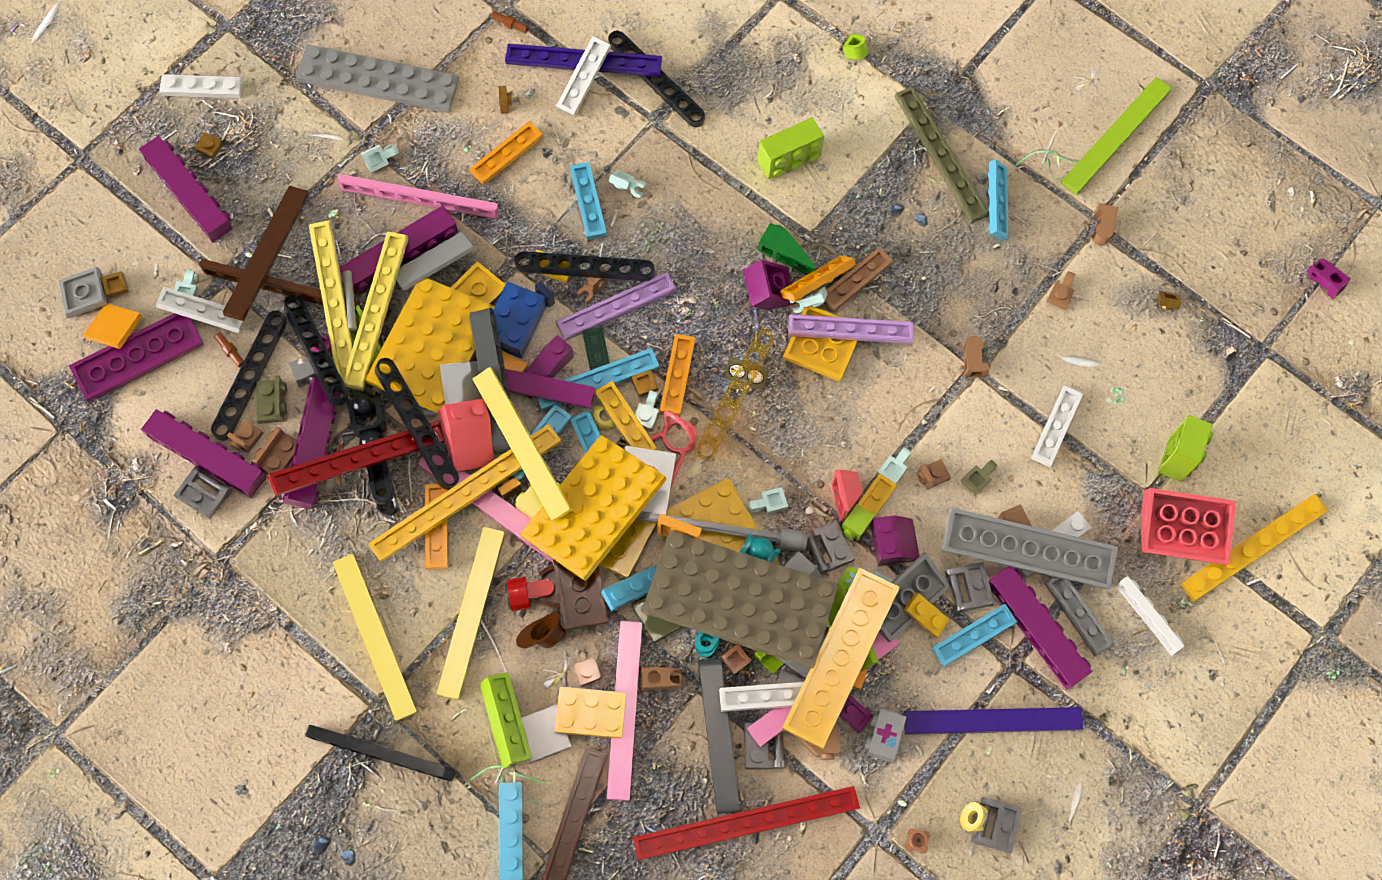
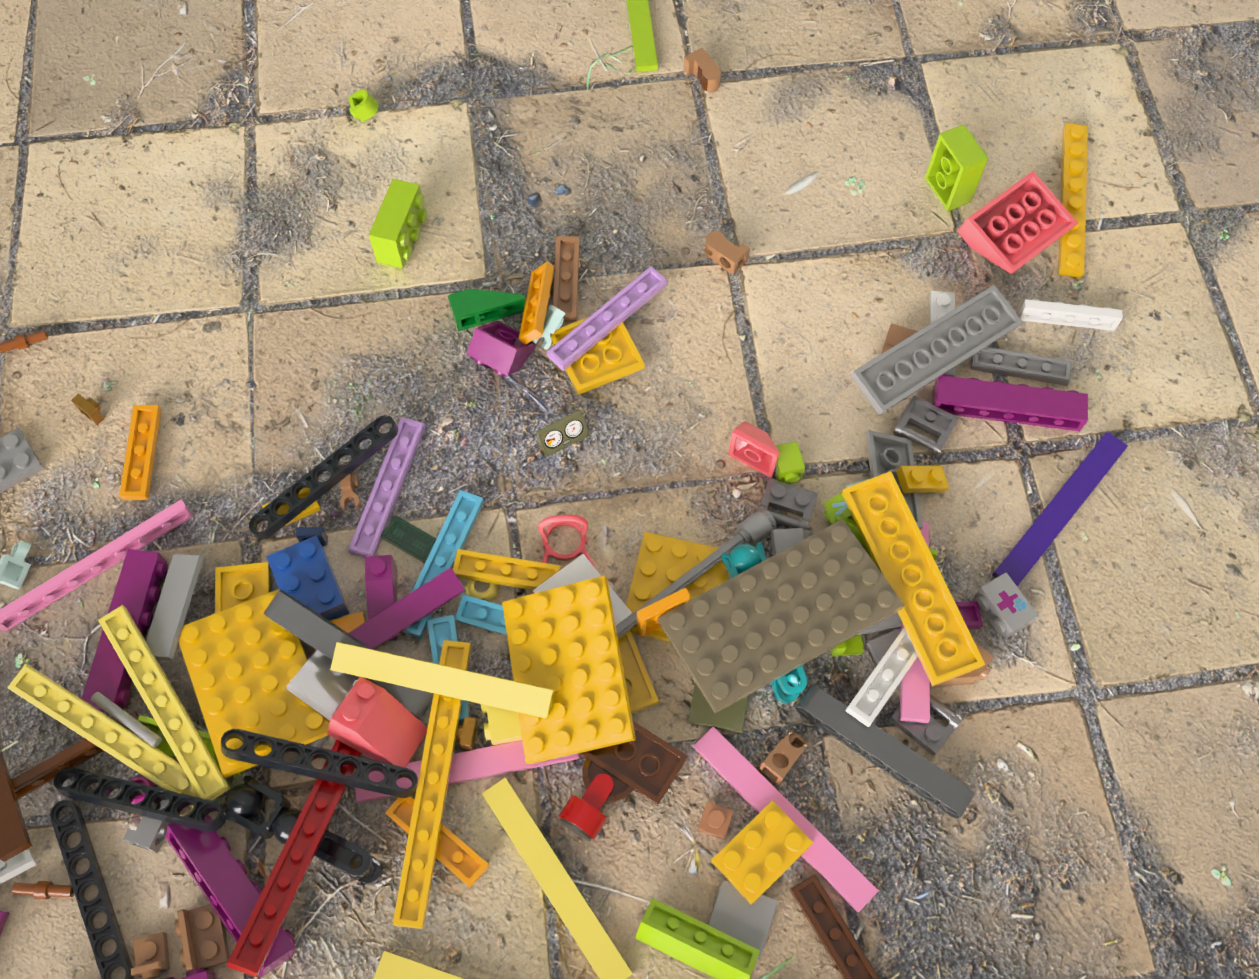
camera: 45 degrees left, 5 degrees down
olive bracket [256,375,287,424] -> none
dark purple tile [505,43,662,77] -> none
reddish brown piece [516,612,566,649] -> none
white plate [556,36,611,117] -> none
medium azure plate [570,162,607,240] -> none
medium azure plate [601,564,658,611] -> none
black beam [608,30,705,127] -> none
light aqua plate [609,169,646,198] -> none
pearl gold plate [631,369,658,397] -> none
red plate [633,786,860,861] -> none
light aqua plate [635,390,659,431] -> none
light orange plate [660,334,696,417] -> none
clear yellow beam [697,329,774,460] -> none
nougat plate [720,644,752,675] -> none
light aqua plate [748,487,788,515] -> none
yellow plate [858,473,897,518] -> none
magenta slope [870,515,920,566] -> none
light aqua plate [878,447,911,484] -> none
olive tile [895,86,989,224] -> none
nougat plate [906,828,930,853] -> none
medium nougat bracket [917,459,951,490] -> none
medium azure plate [931,604,1017,668] -> none
light yellow piece [960,802,988,832] -> none
olive plate [961,459,997,496] -> none
flat silver plate [971,797,1022,854] -> none
medium azure plate [988,159,1008,241] -> none
white plate [1031,385,1083,467] -> none
medium nougat plate [1047,271,1076,310] -> none
pearl gold plate [1157,291,1182,310] -> none

